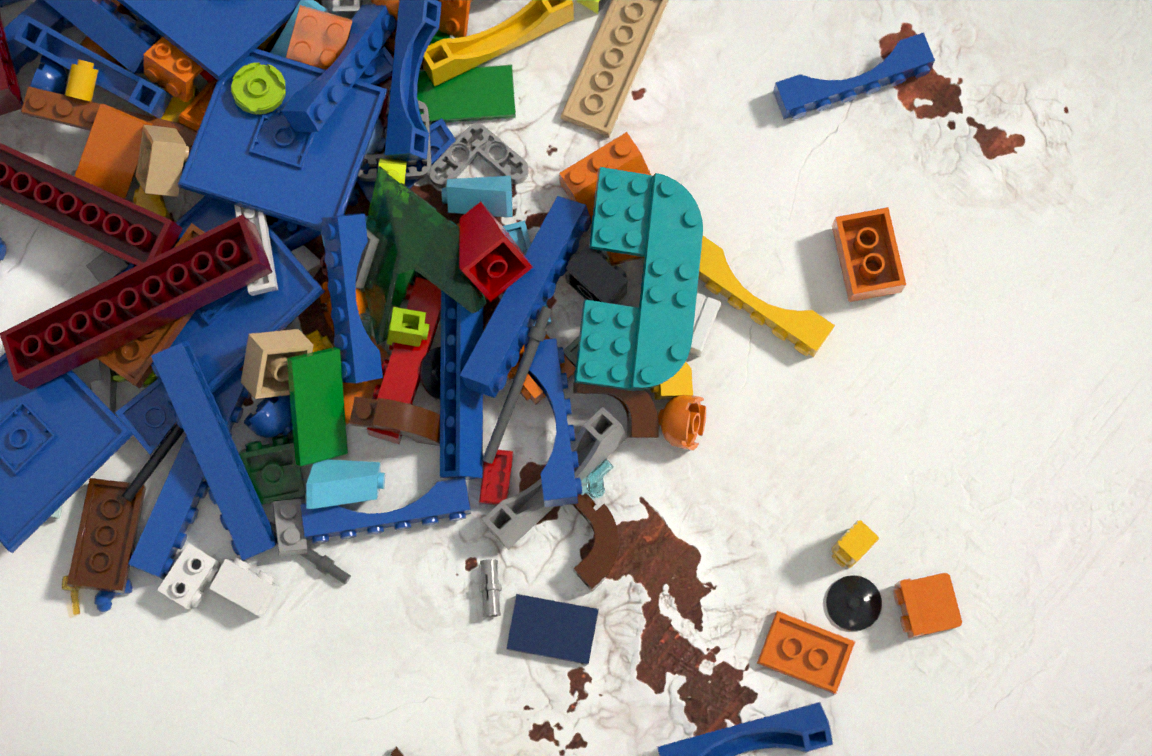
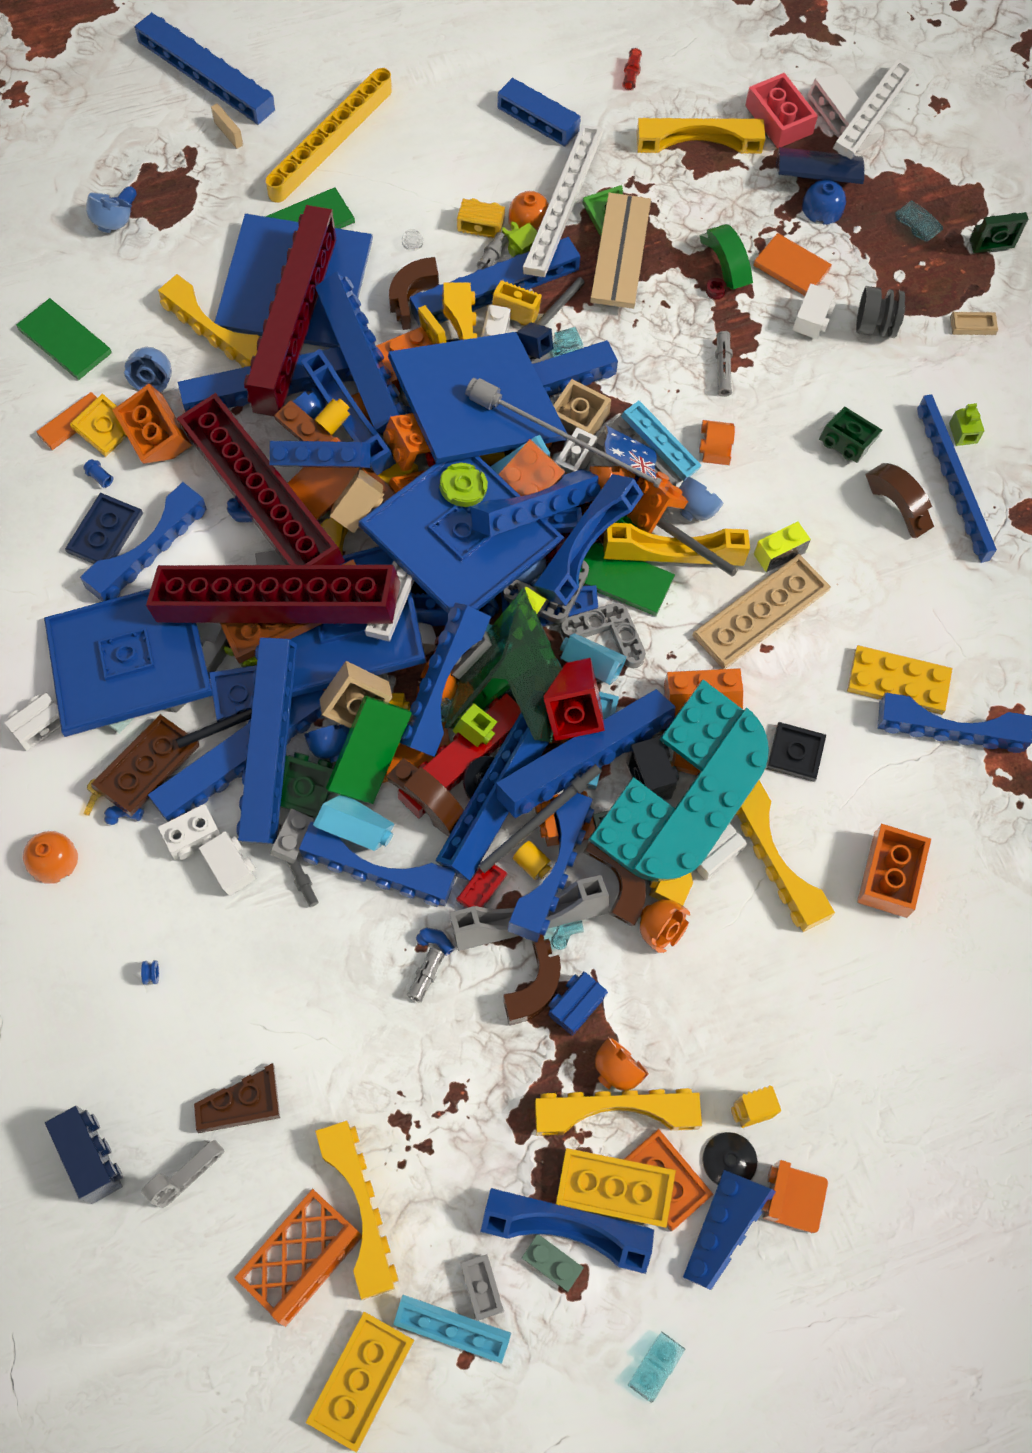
camera: 25 degrees right, 10 degrees down
dark blue tile [506,594,599,665] -> none
none -> orange cylinder [23,831,78,884]
none -> blue bush [141,960,159,985]
none -> blue arm [227,498,254,523]
none -> blue brick [269,441,371,468]
none -> blue arm [416,927,455,956]
none -> yellow brick [512,840,552,880]
none -> yellow arch [535,1088,702,1136]
none -> blue brick [548,971,608,1036]
none -> yellow plate [556,1148,676,1228]
none -> orange cylinder [595,1037,649,1091]
none -> dark grey bar [657,517,738,577]
none -> blue wing [683,1170,776,1290]
none -> black tile [767,722,826,782]
none -> yellow plate [847,645,953,715]

